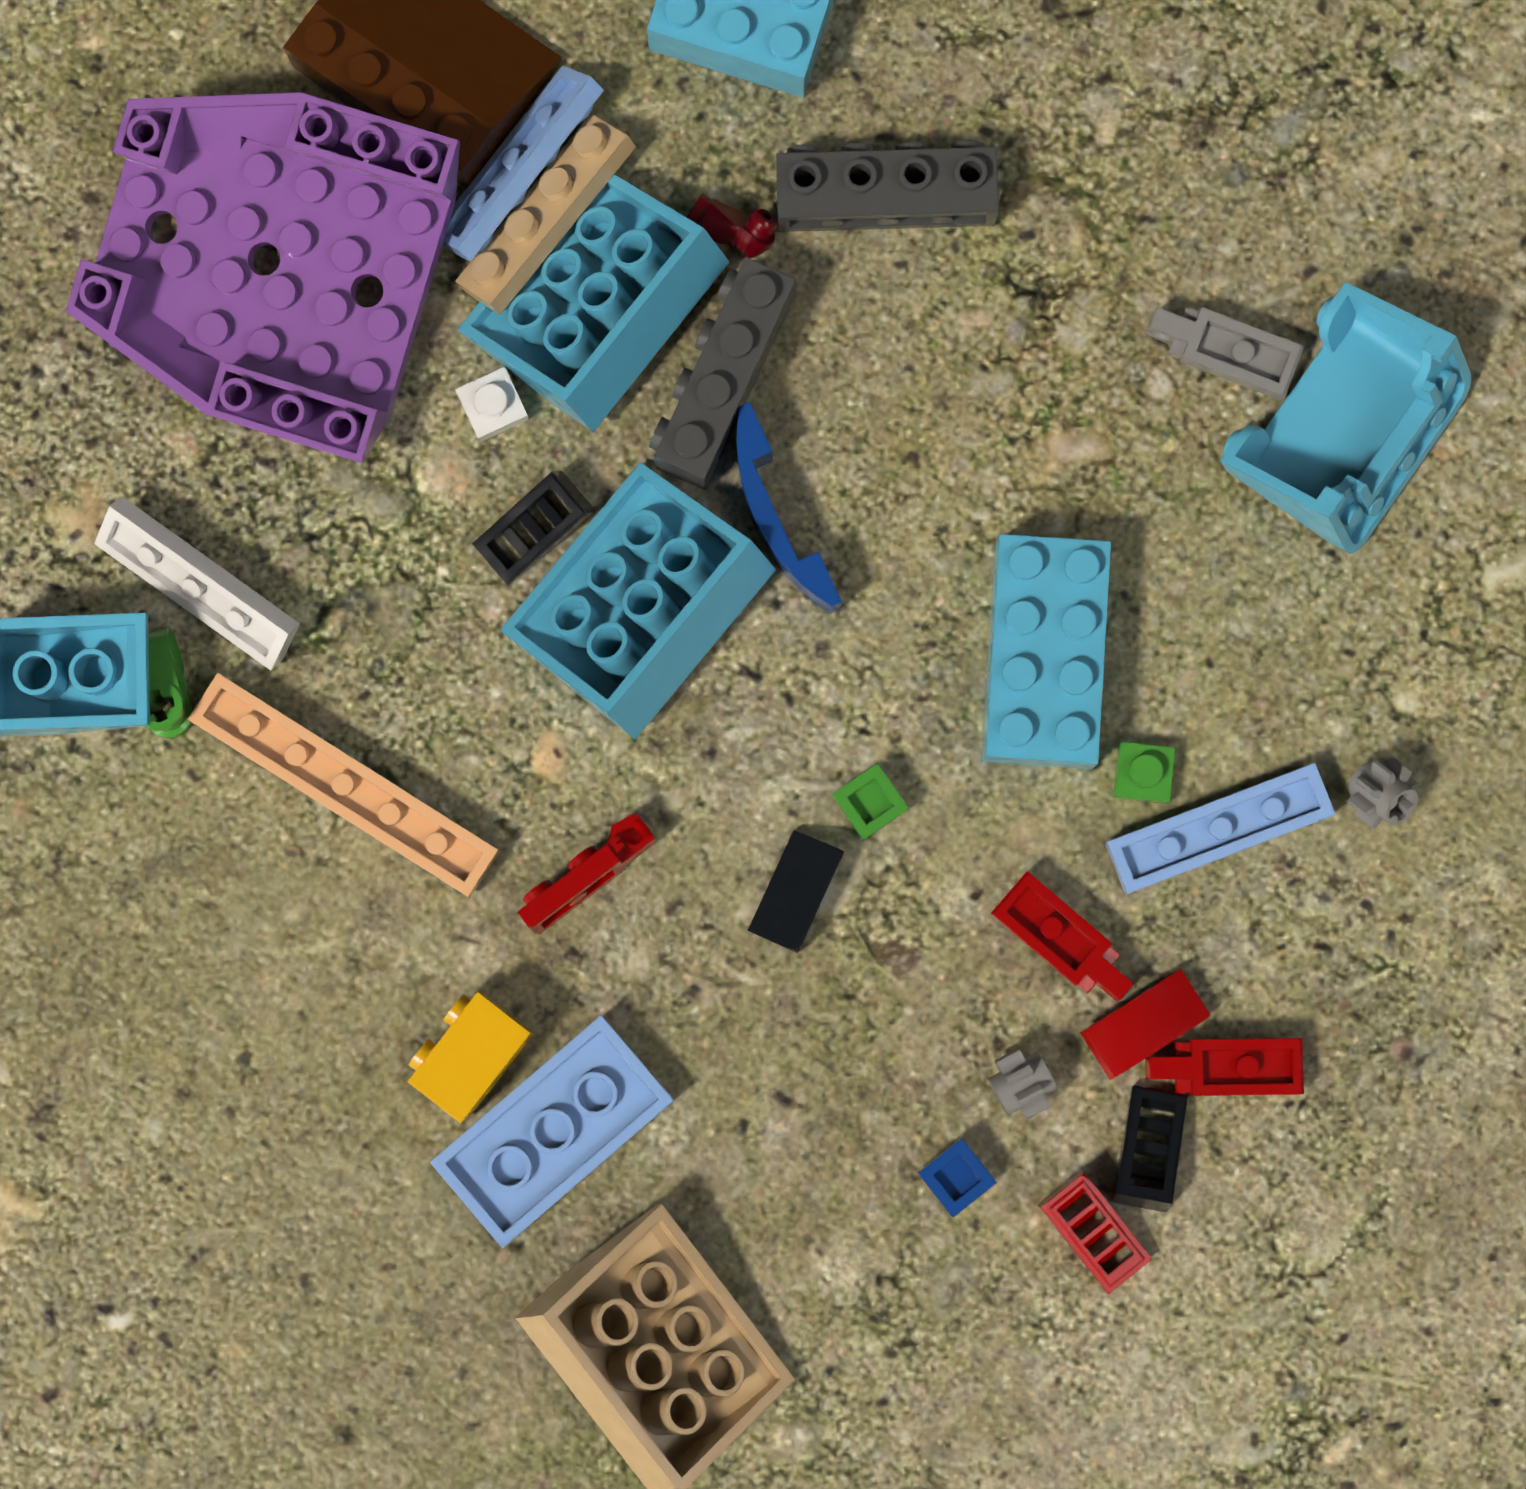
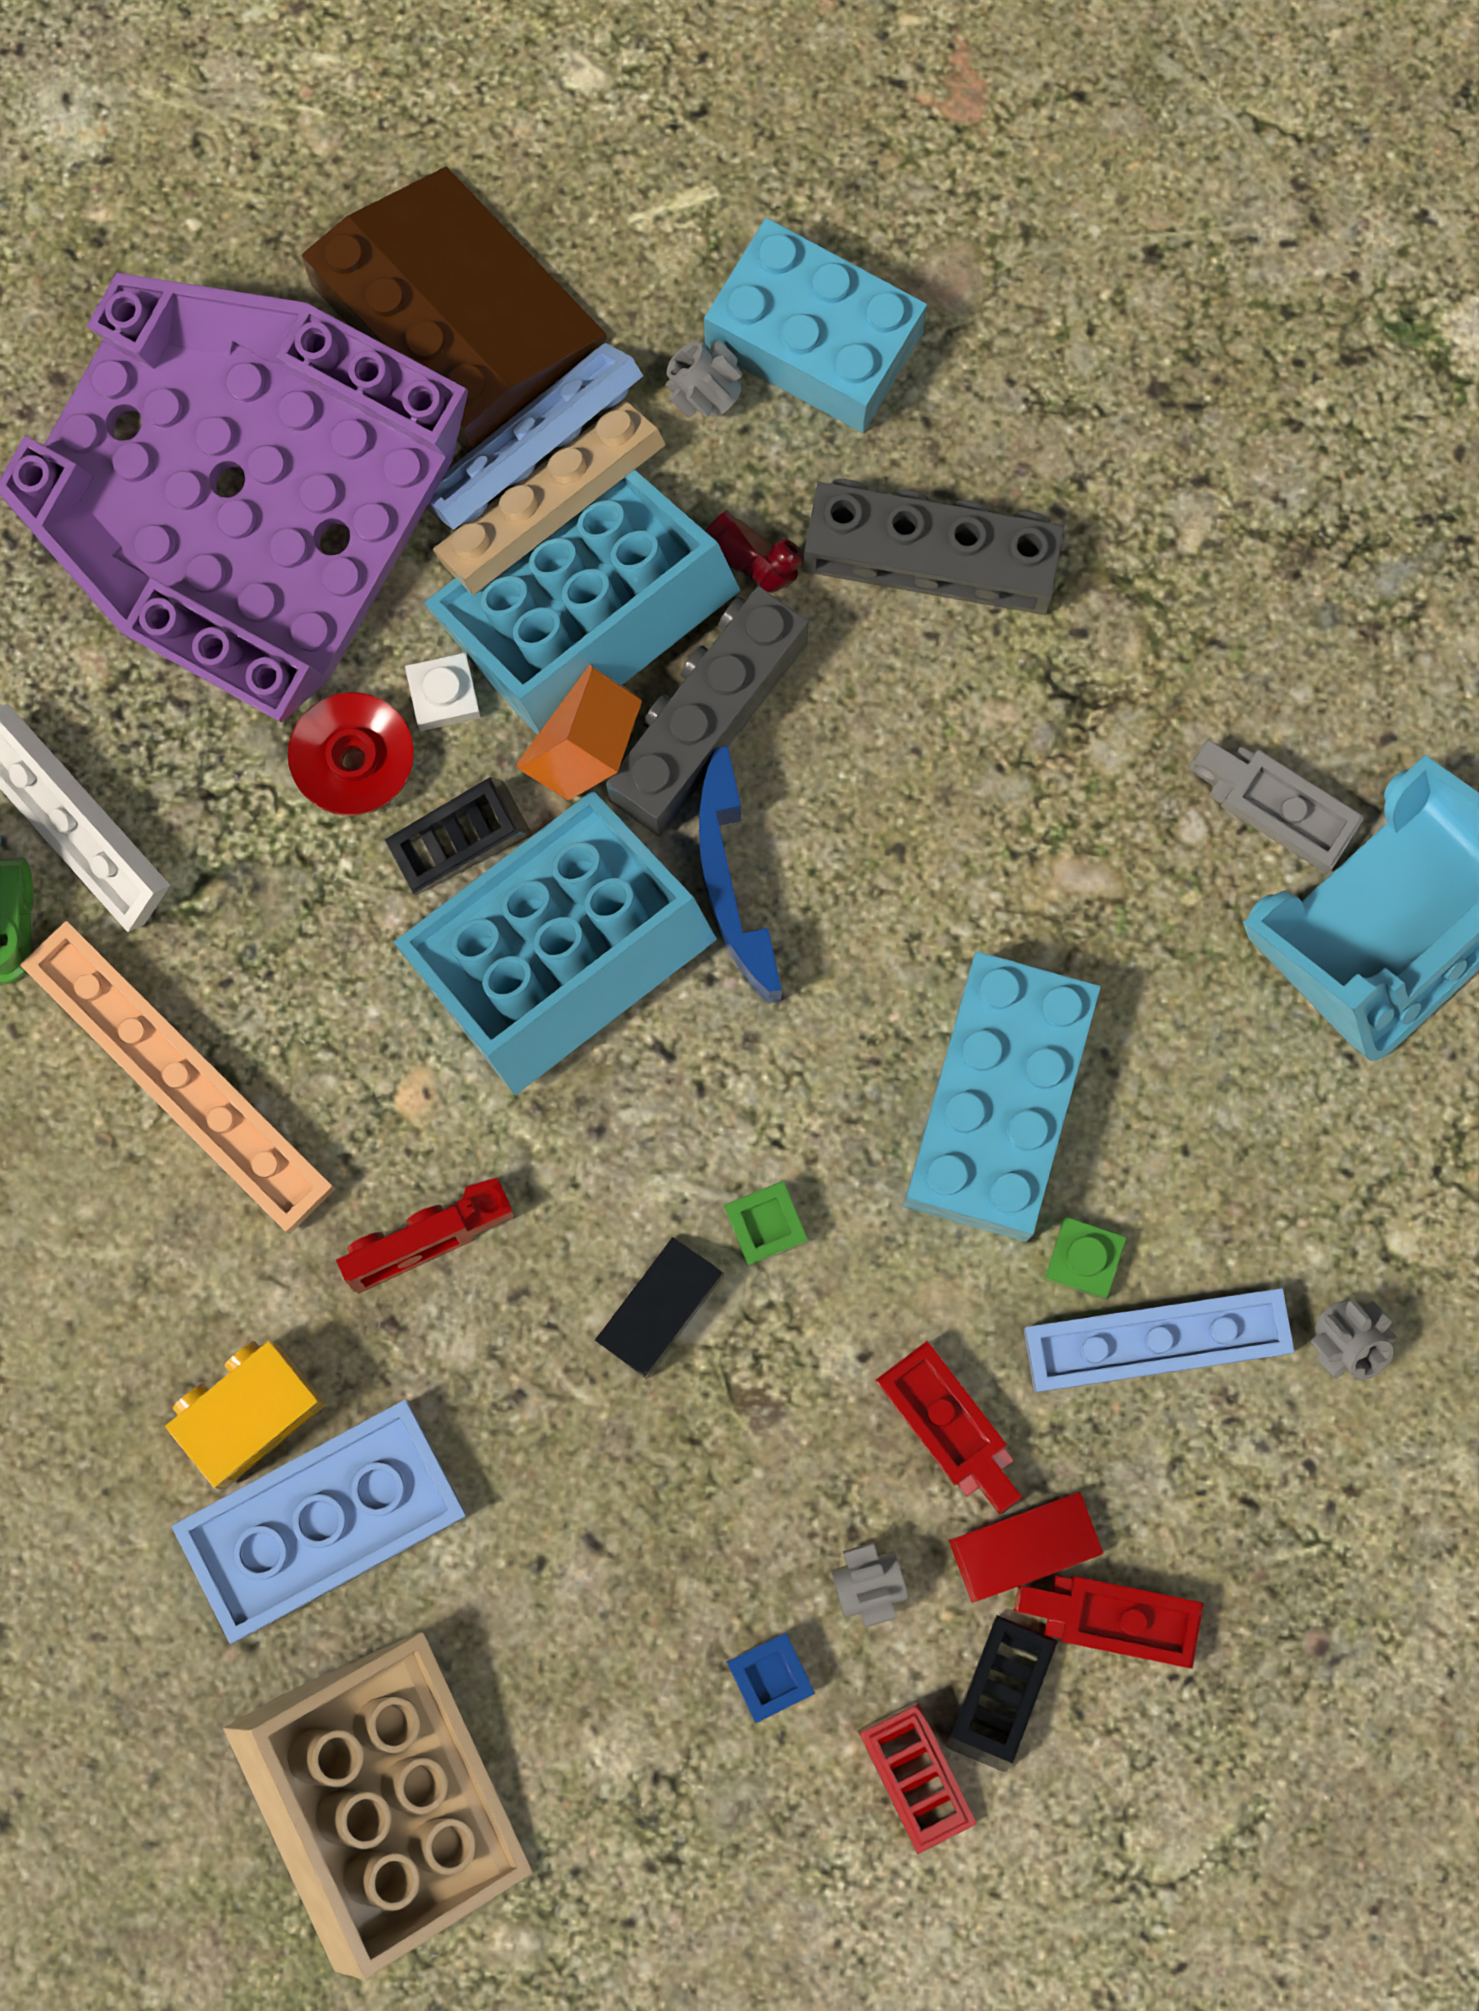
camera: 10 degrees right, 5 degrees down
none -> red dish [288,692,414,816]
none -> orange slope [516,664,642,801]
none -> light grey gear [666,340,743,418]

